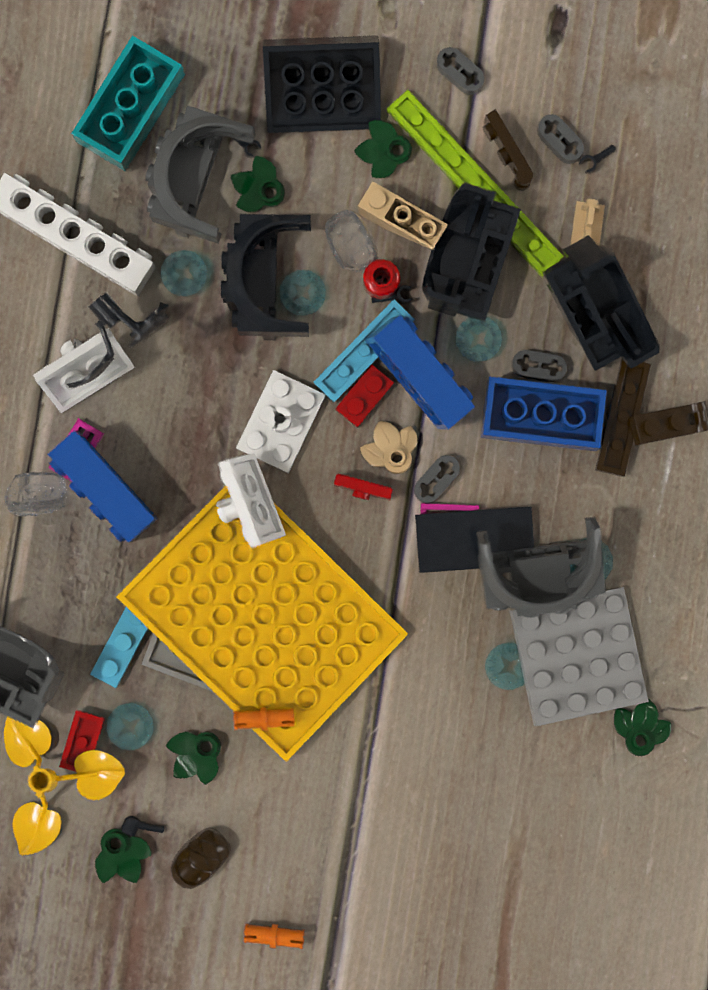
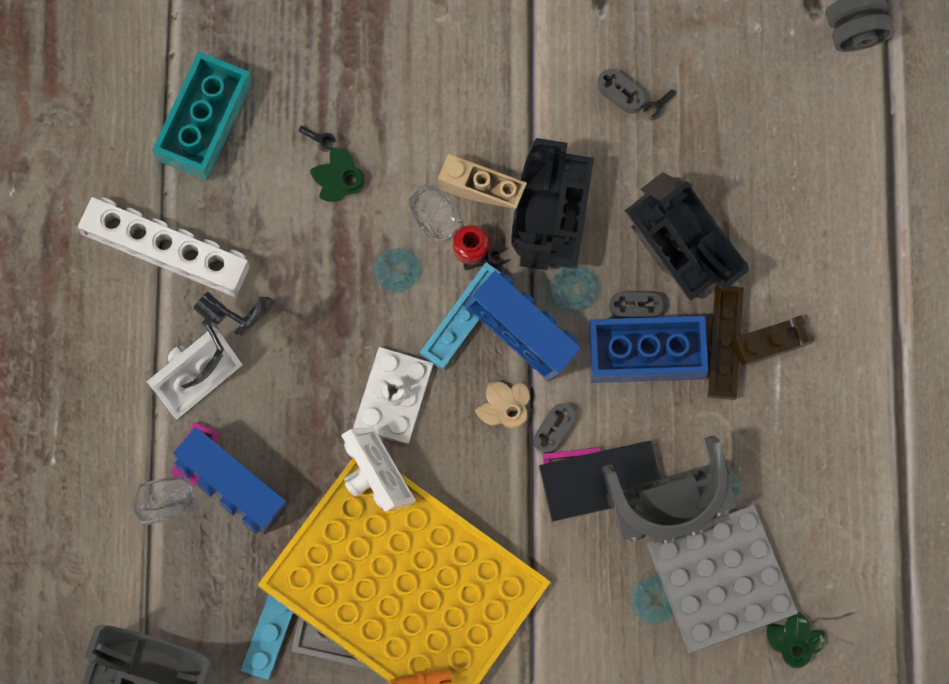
camera: 10 degrees left, 10 degrees down
dark grey piece [145,105,256,244] -> none
clear light blue gear [161,250,207,297] -> none
black piece [221,214,311,340] -> none
black slope [262,35,381,133] -> none
red plate [334,473,393,501] -> none
red plate [335,365,394,428] -> none
dark green plate [354,120,412,178] -> none
lime tile [386,89,564,277] -> none
dark grey beam [436,47,484,95] -> none
dark brown plate [483,109,533,191] -> none
tan hinge [570,199,605,245] -> none

